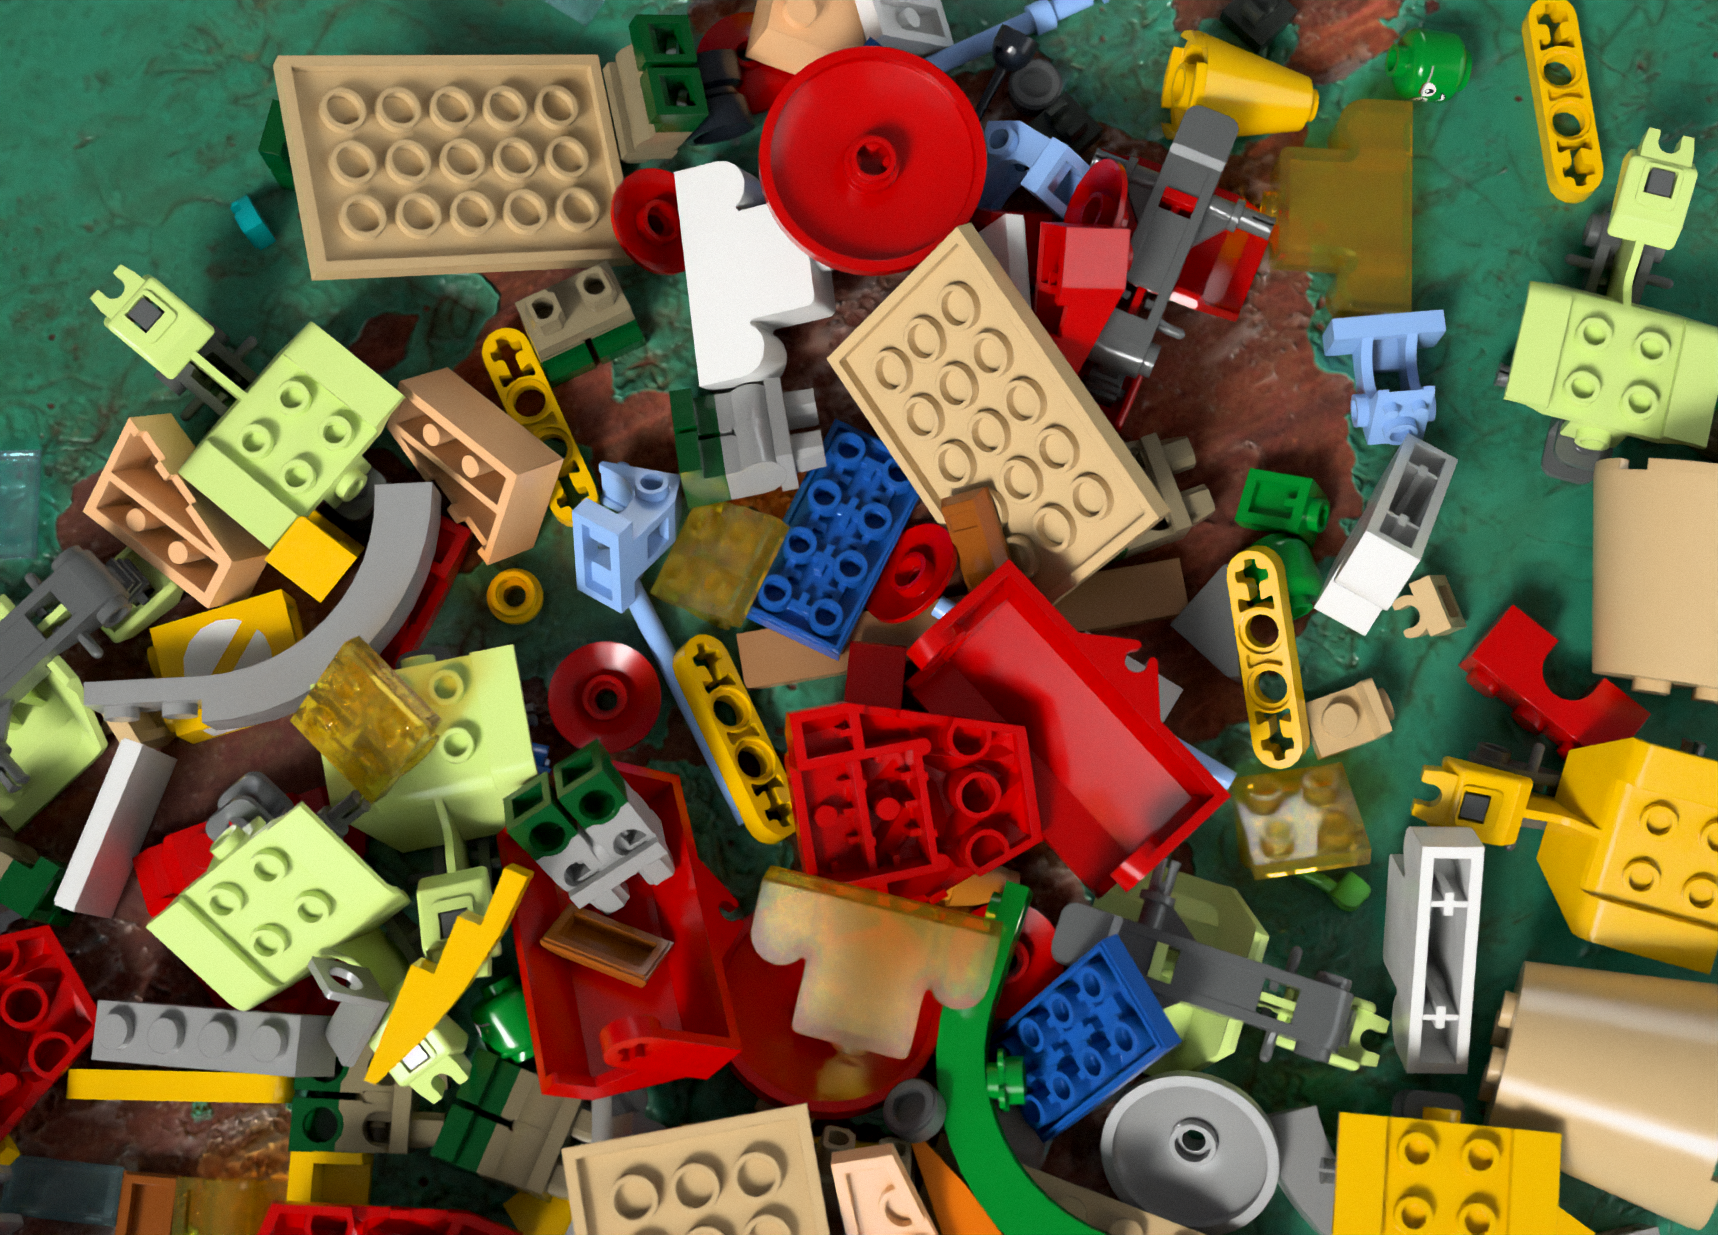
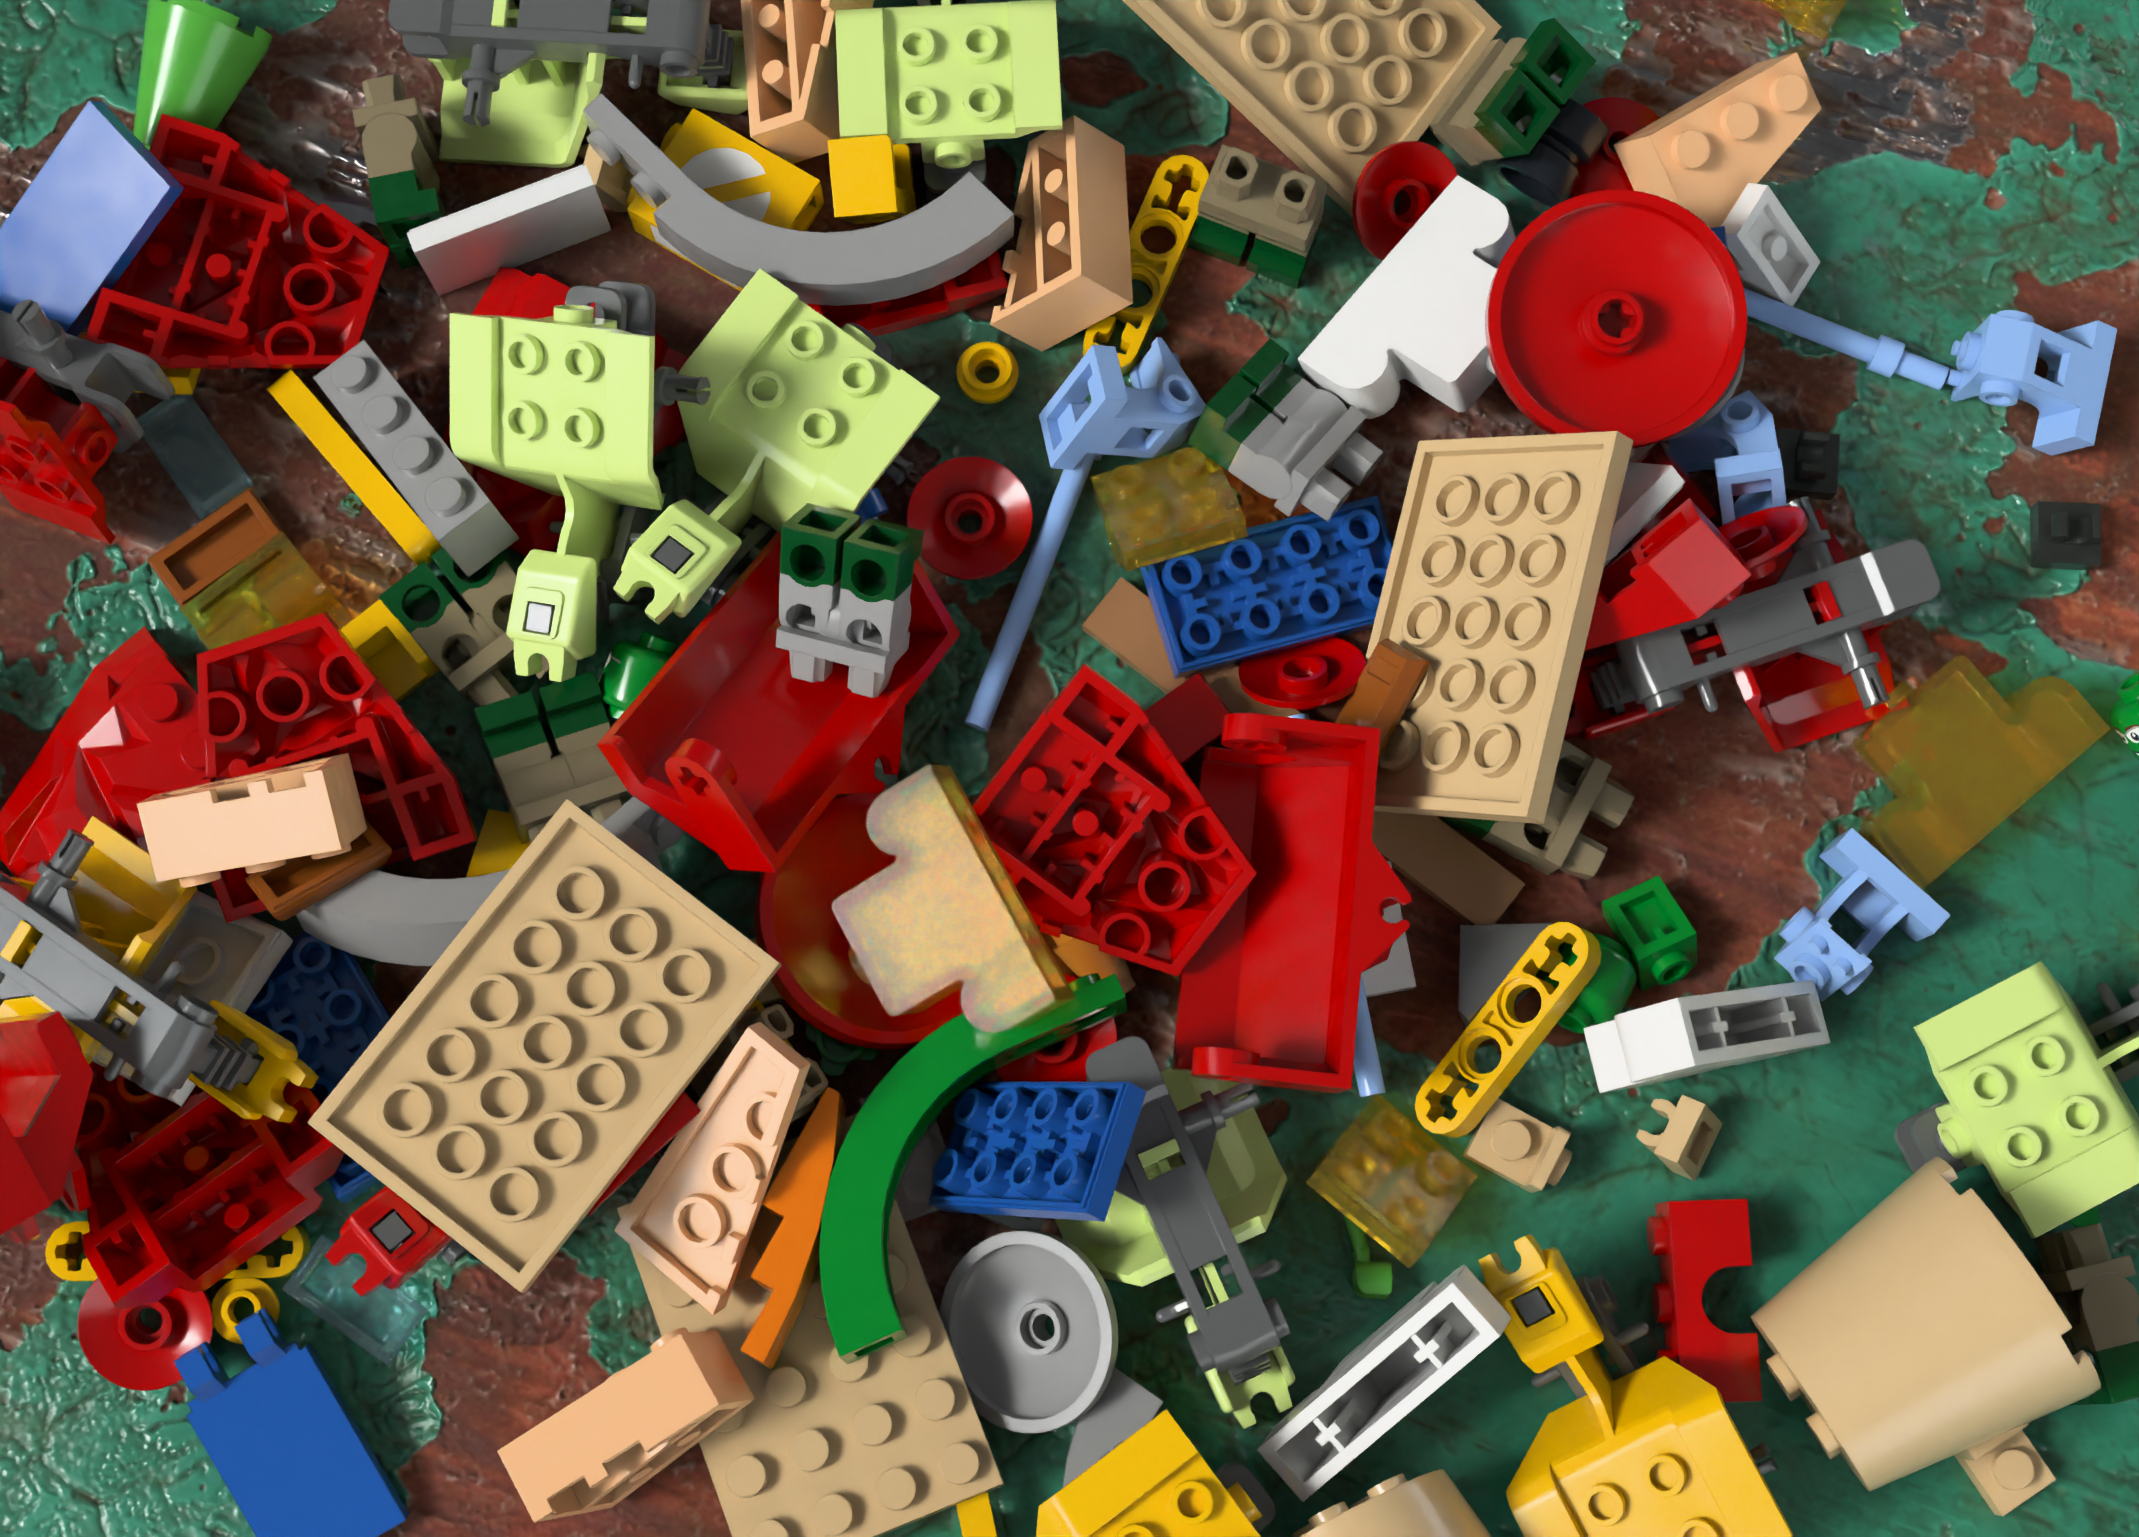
camera: 40 degrees right, 0 degrees up
clear yellow plate [290,636,442,805] -> none
light grey bracket [307,956,390,1067] -> none
yellow slope [364,863,534,1085] -> none
dark orange tile [540,903,674,988] -> none
yellow beam [672,634,796,845] -> none
dark grey tile [883,1078,946,1143] -> none
black hinge [975,24,1040,122] -> none
green plate [987,1048,1027,1112] -> none
dark grey tile [1008,59,1062,117] -> none
yellow cone [1161,30,1319,140] -> none

